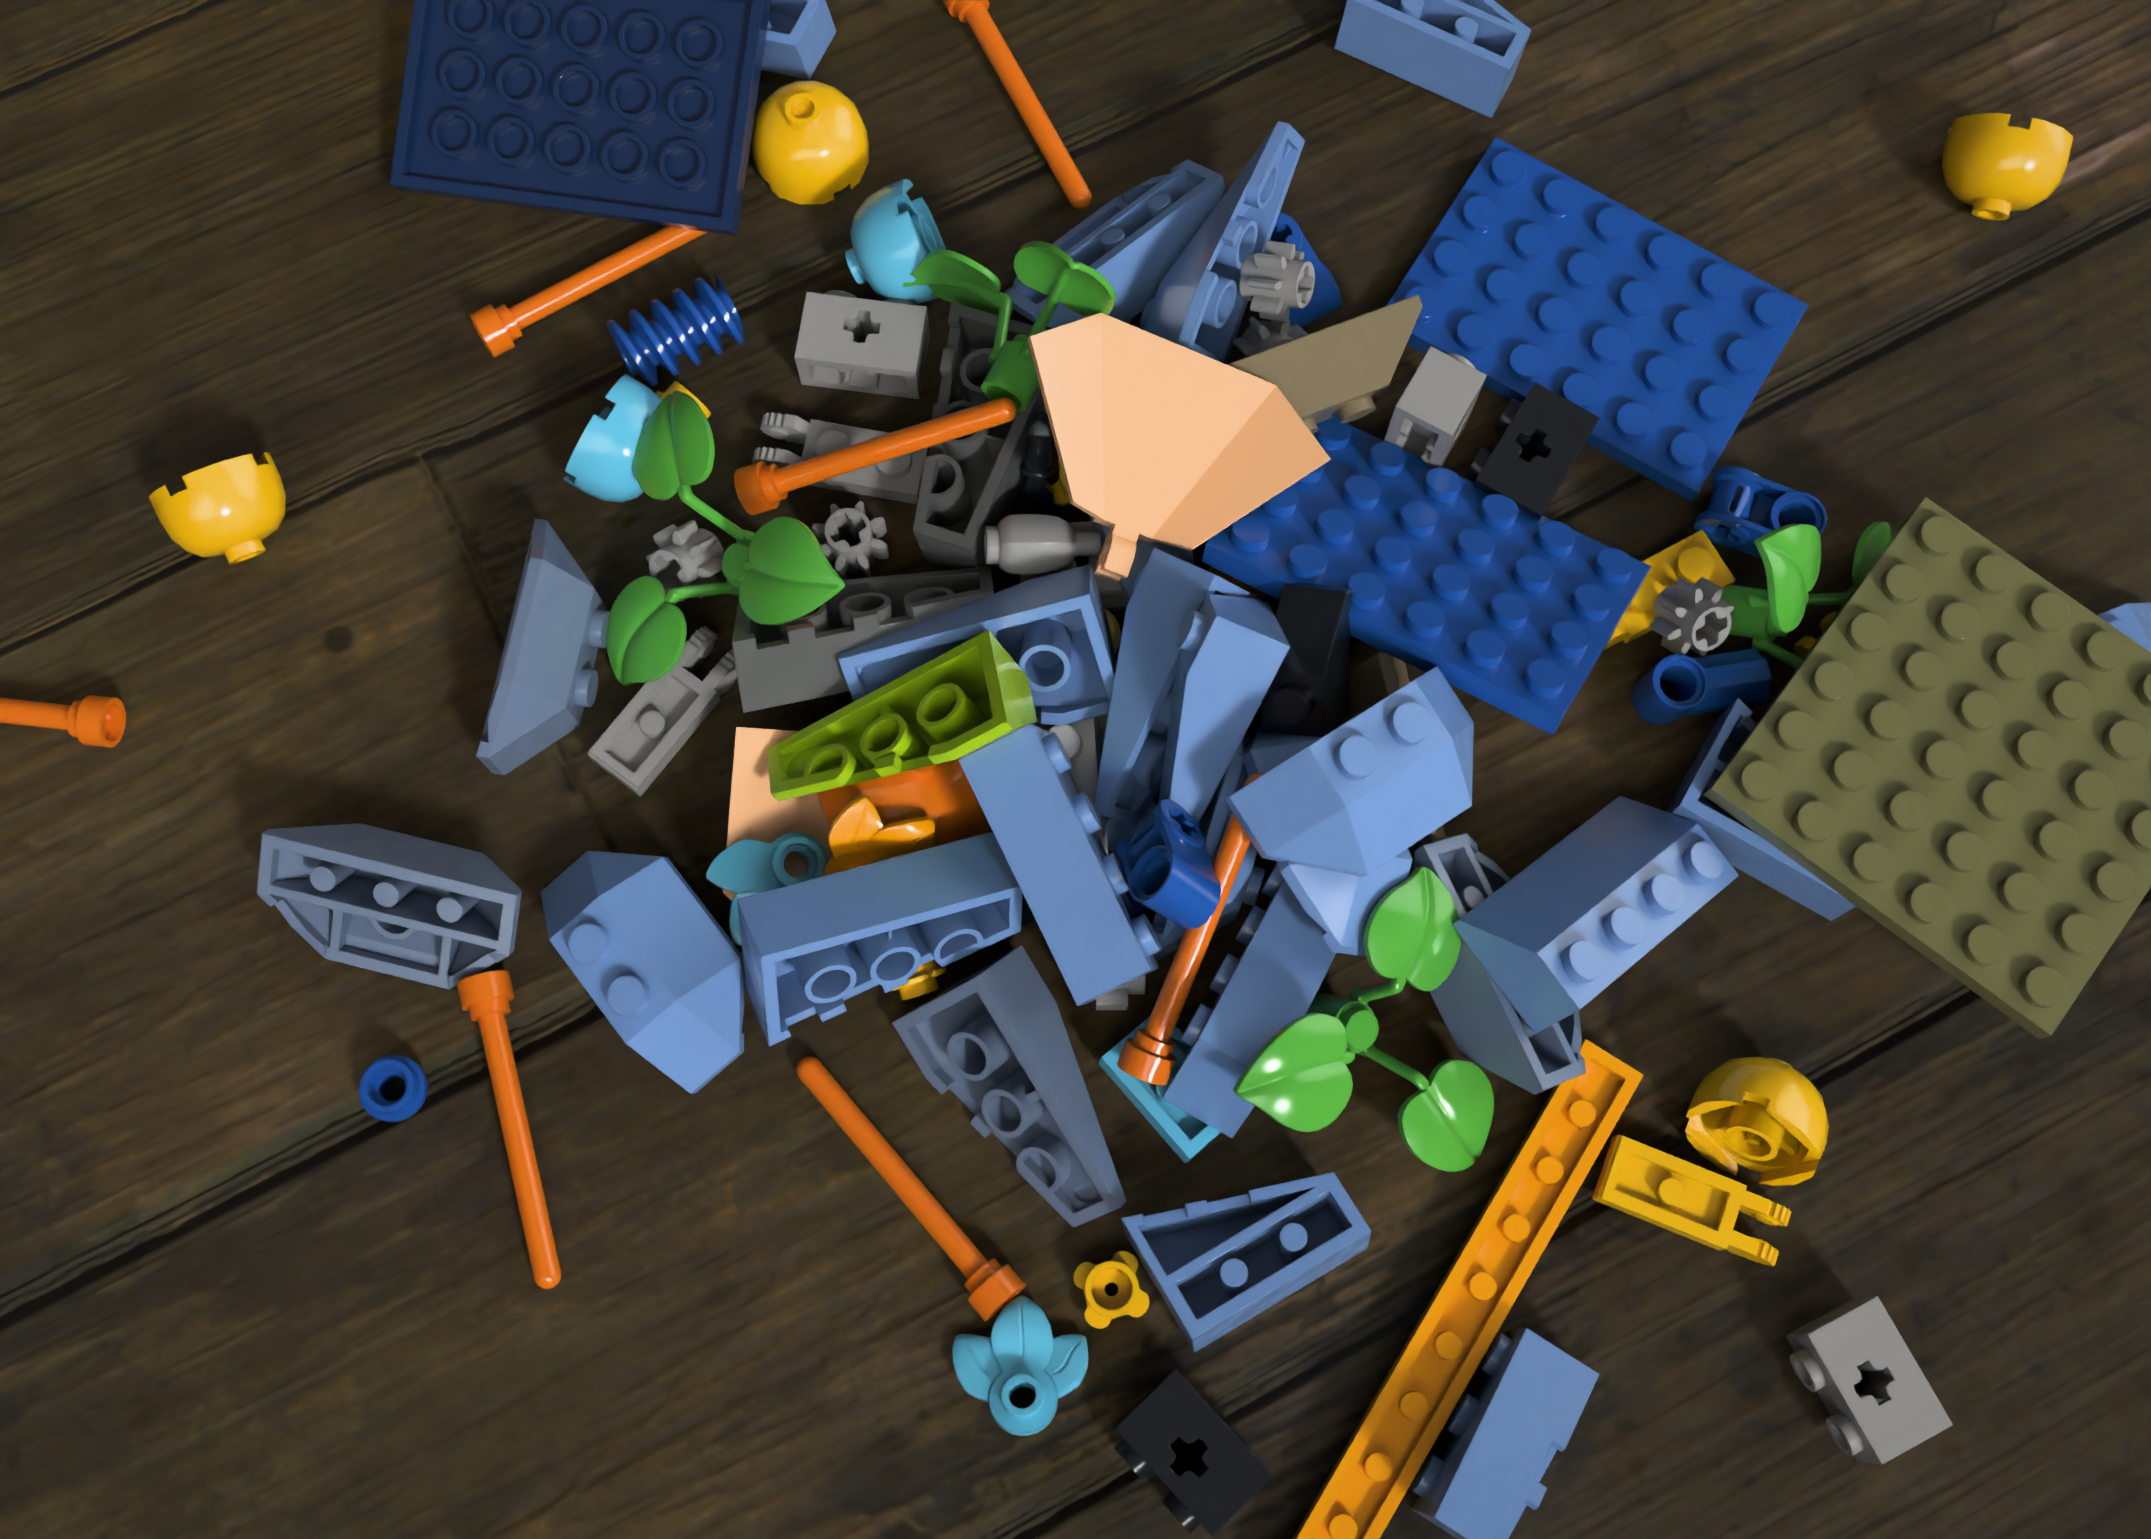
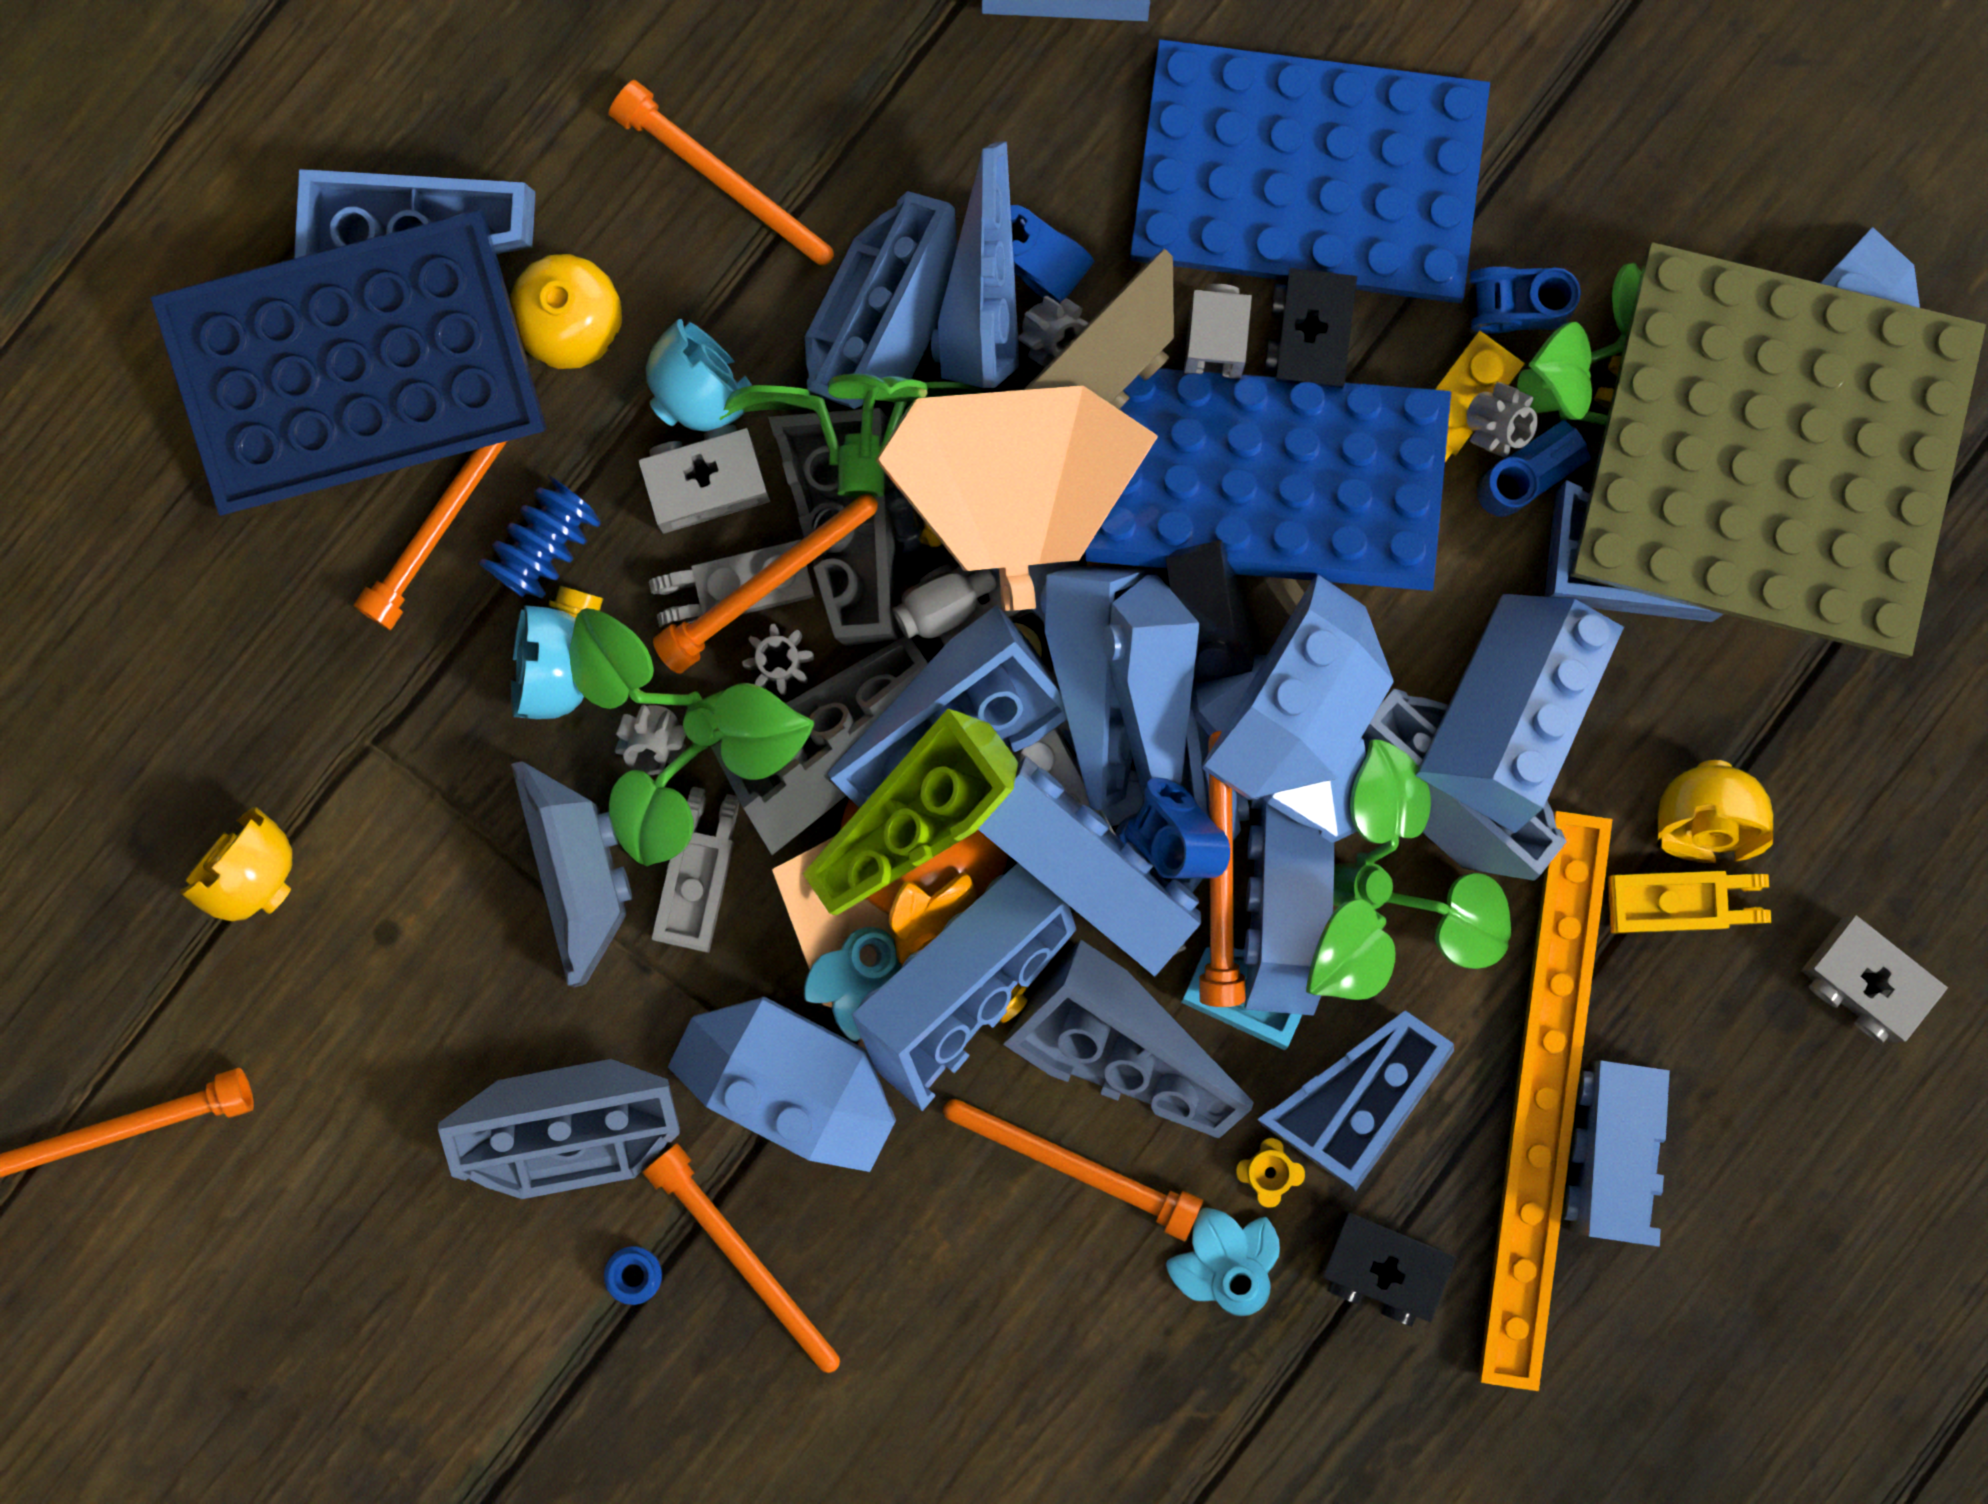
camera: 20 degrees left, 10 degrees up
light grey gear [1239,240,1315,322] -> none

